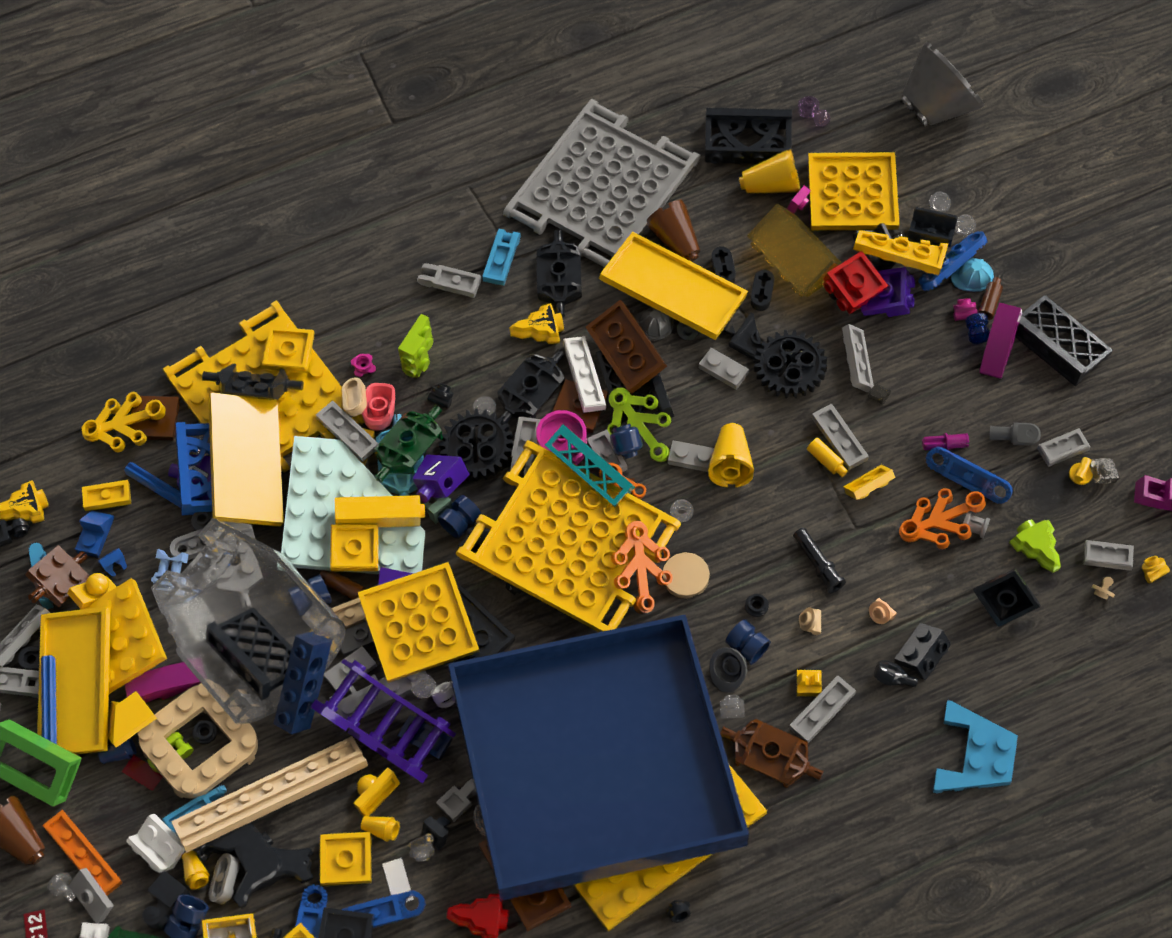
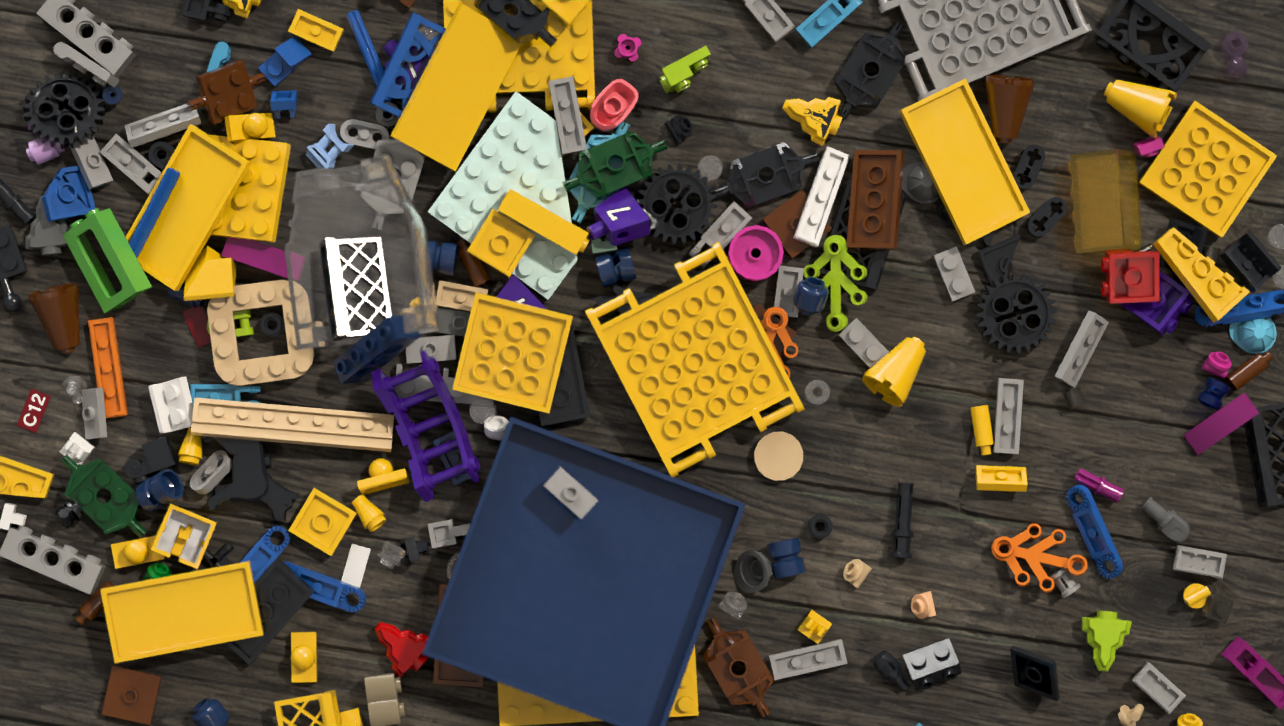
camera: 25 degrees right, 25 degrees up
tan tile [341,378,367,416] -> none
teal fence [545,424,635,506] -> none
orange plant [611,521,673,614] -> none
none -> light grey plate [544,467,598,519]

